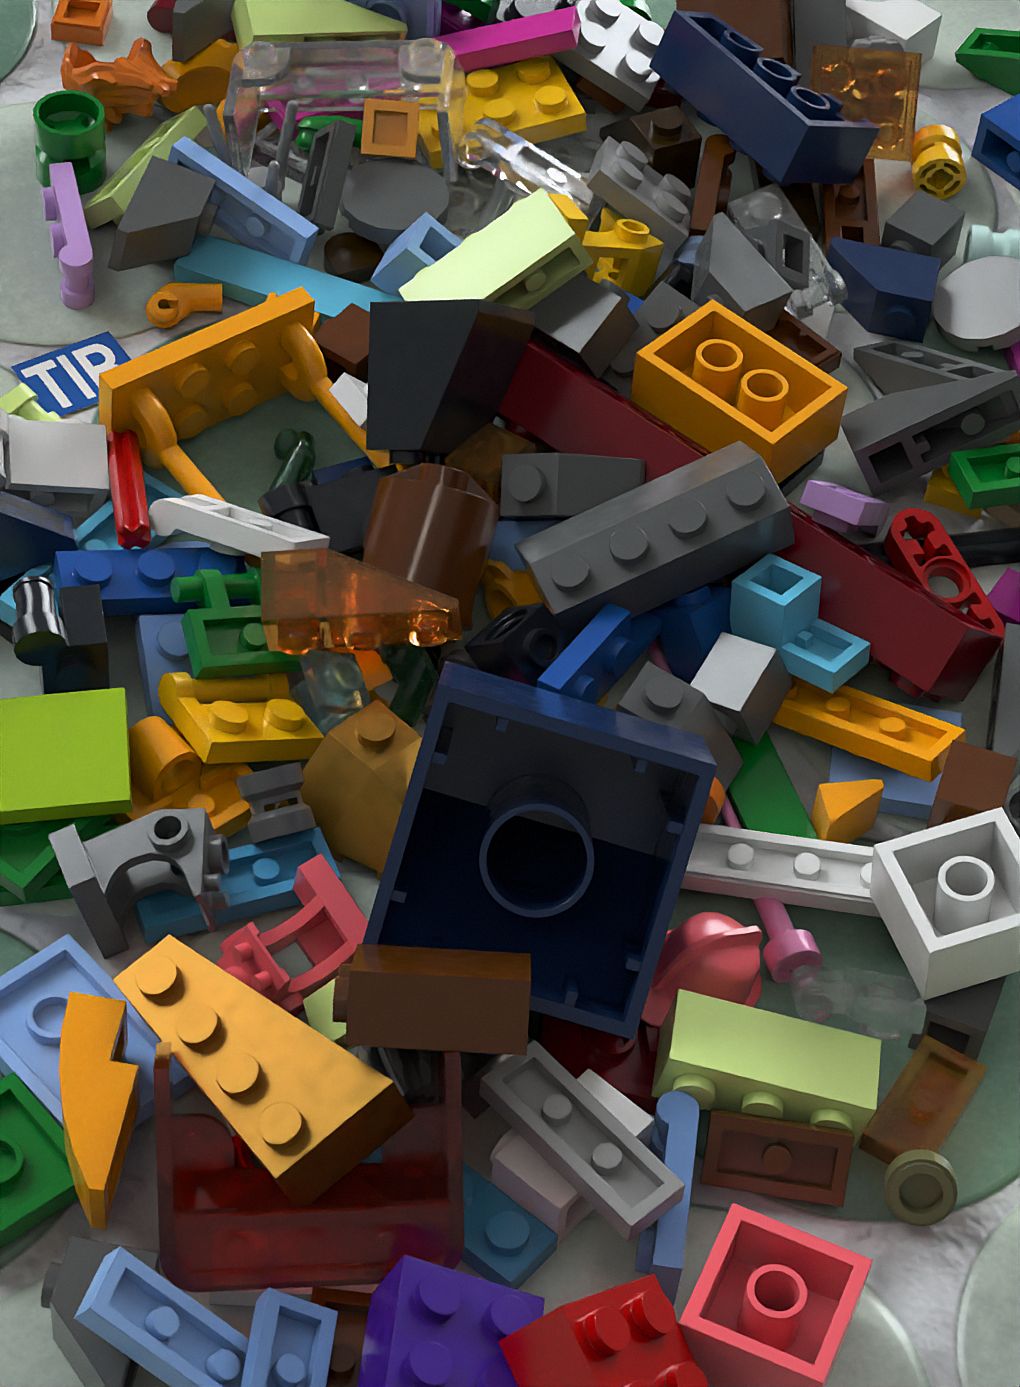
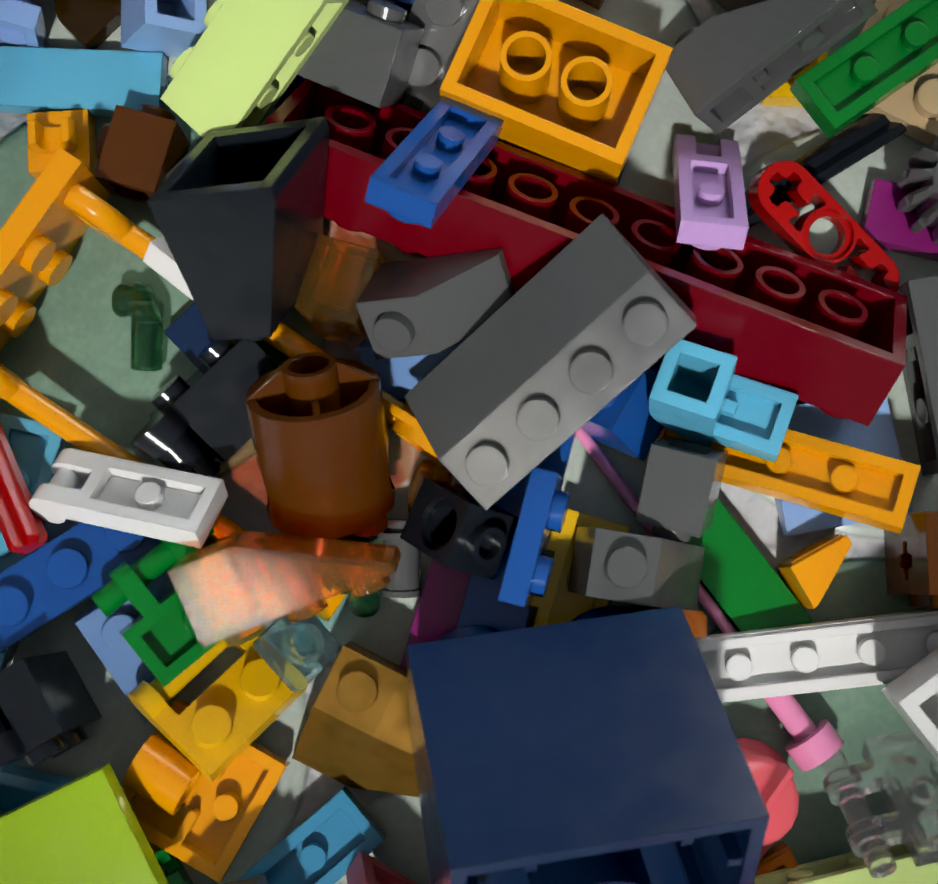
camera: 10 degrees left, 35 degrees up
dark grey wheel [236,762,316,844] -> none
none -> blue plate [364,96,504,229]

